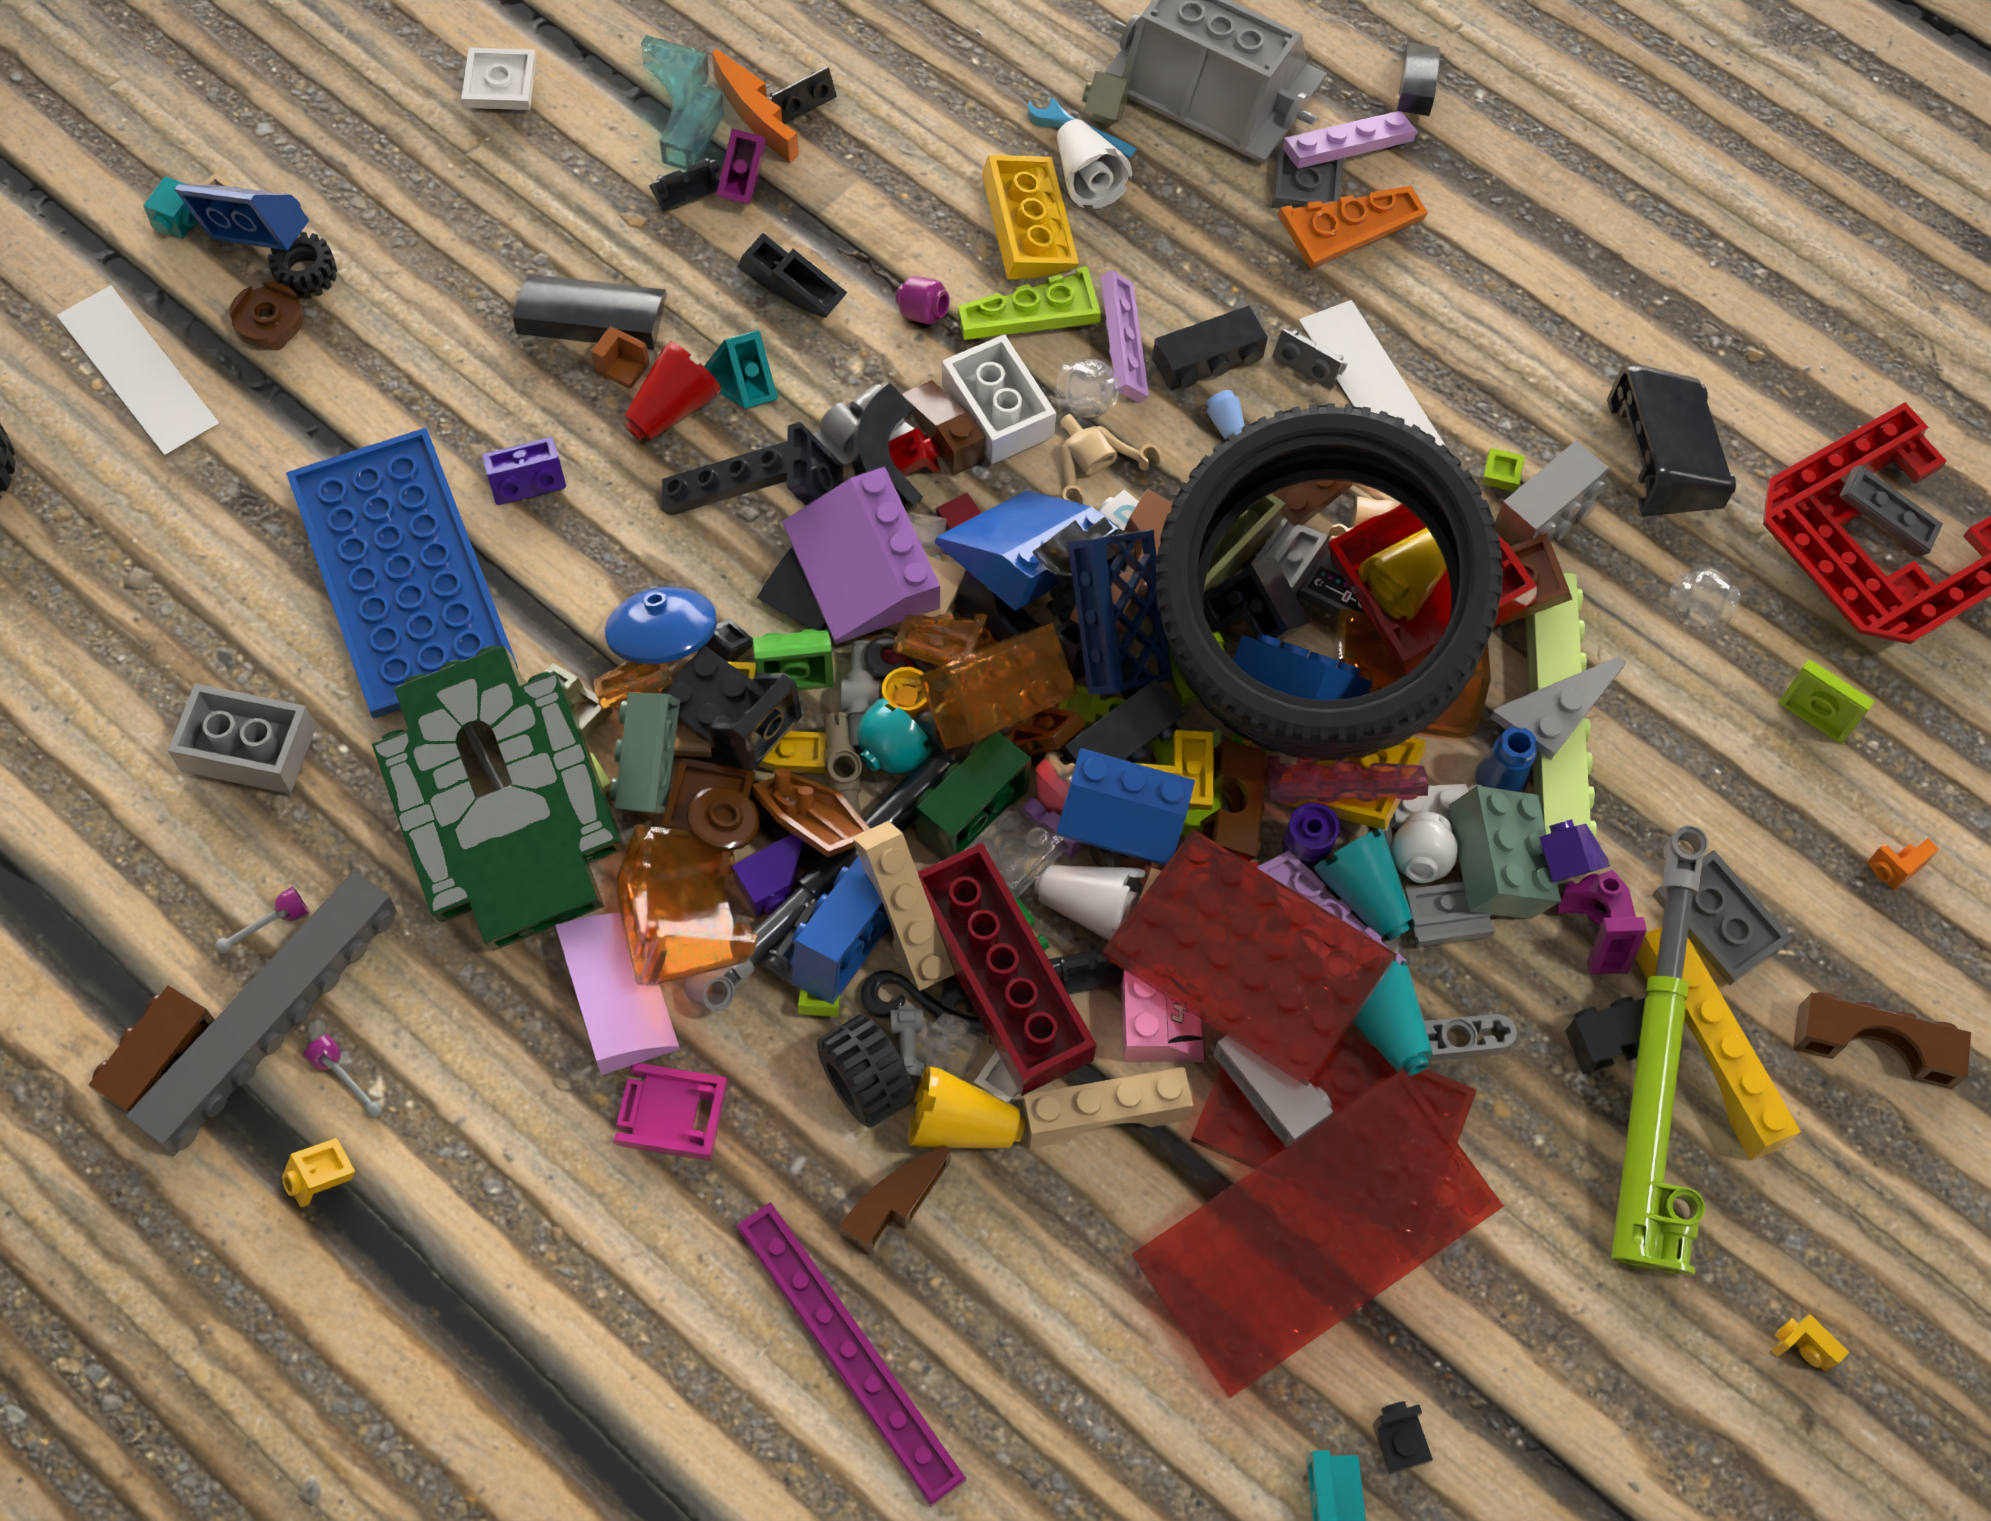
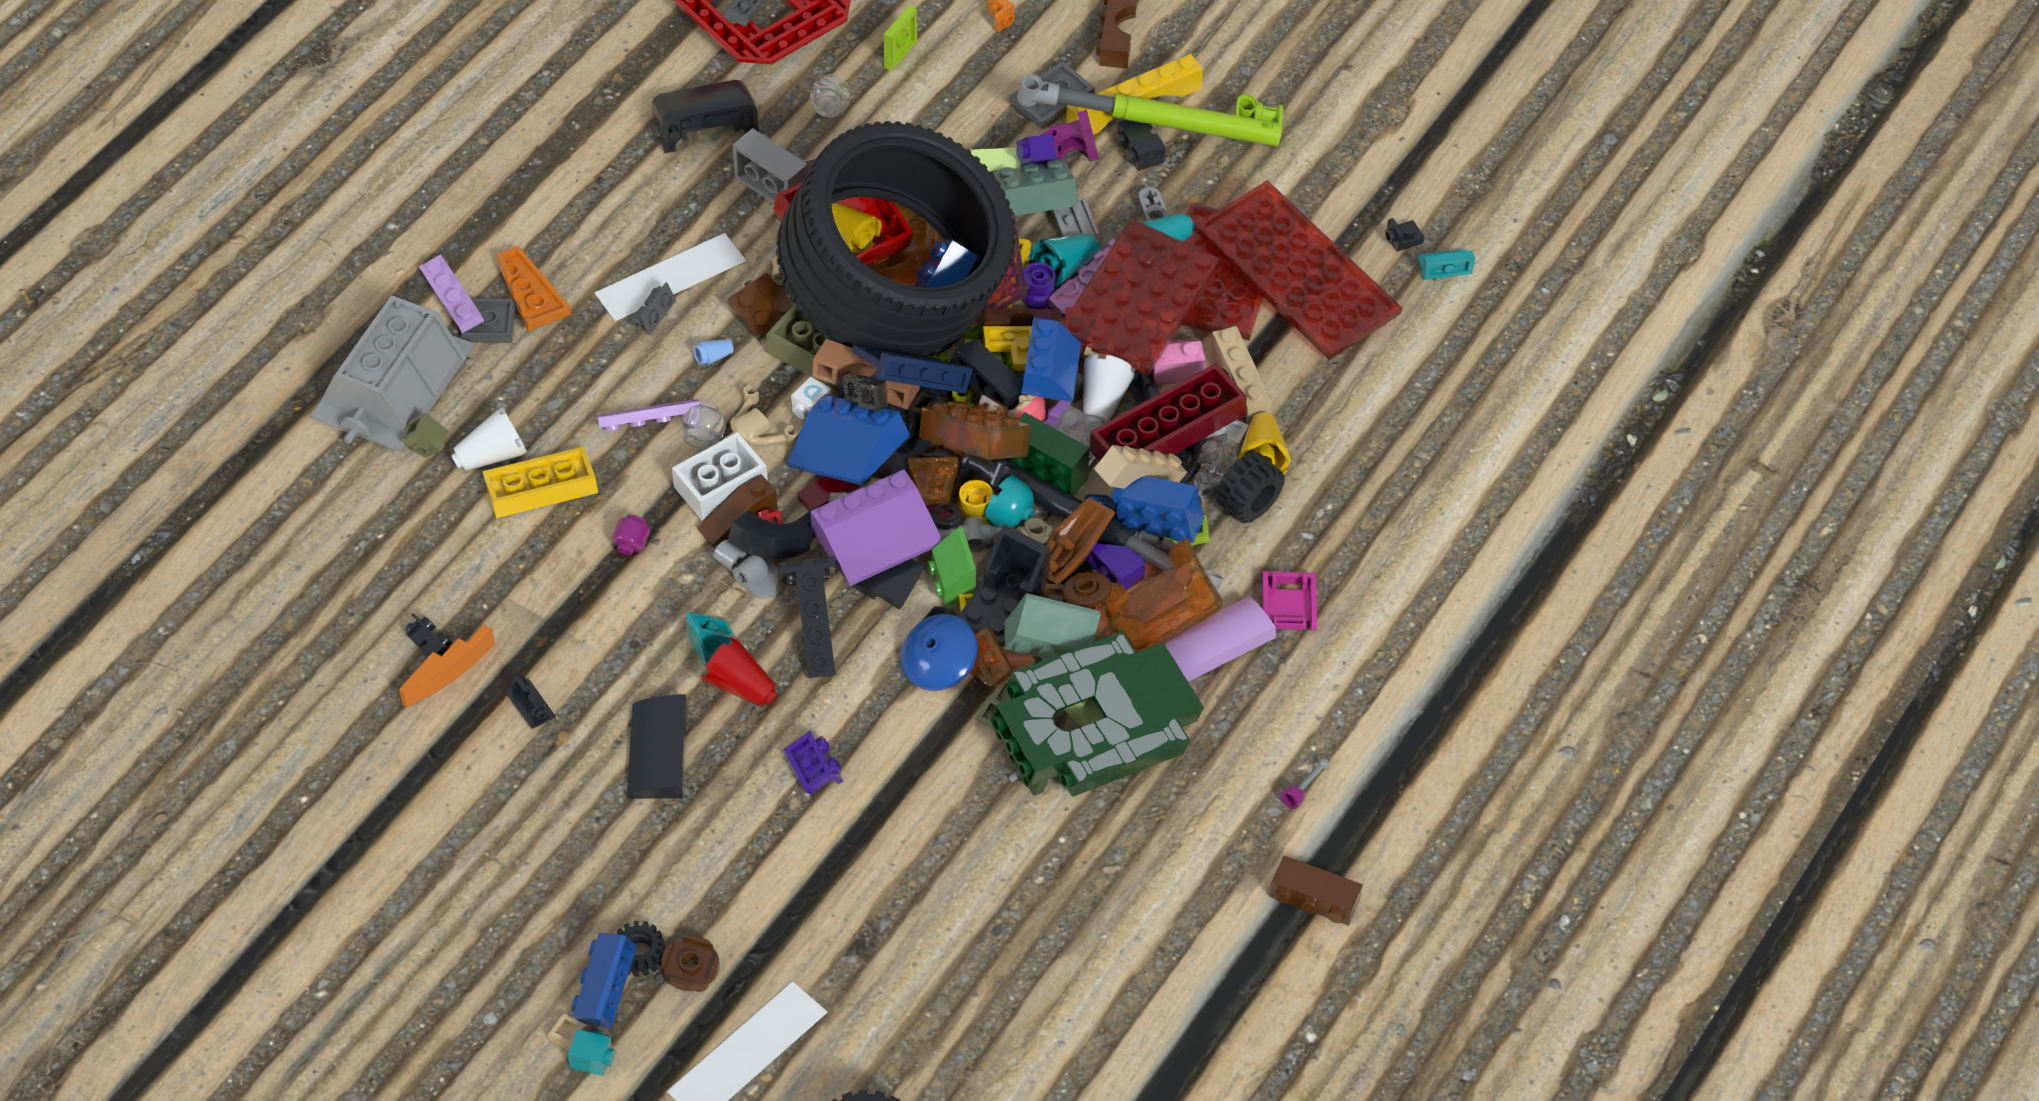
camera: 95 degrees left, 10 degrees down
dark grey brick [126,870,397,1157] -> none
light grey brick [167,683,316,794] -> none
hinge [215,886,309,954] -> none
yellow bracket [282,1138,355,1208] -> none
blue plate [286,427,518,719] -> none
white plate [461,48,537,110] -> none
dark orange panel [591,326,650,388] -> none
clear light blue arch [641,35,724,171] -> none
magenta slope [716,129,766,205] -> none
magenta tile [736,1202,966,1507] -> none
black slope [737,233,847,318] -> none
reddish brown slope [839,1146,951,1254] -> none
lime wing [958,265,1101,340] -> none
dark azure piece [1027,98,1137,158] -> none
black brick [1152,306,1268,391] -> none
light grey brick [1213,1015,1333,1151] -> none
white piece [1392,811,1457,883] -> none
slope [1397,42,1440,116] -> none
lime plate [1481,448,1525,492] -> none
yellow bracket [1771,1314,1849,1372] -> none

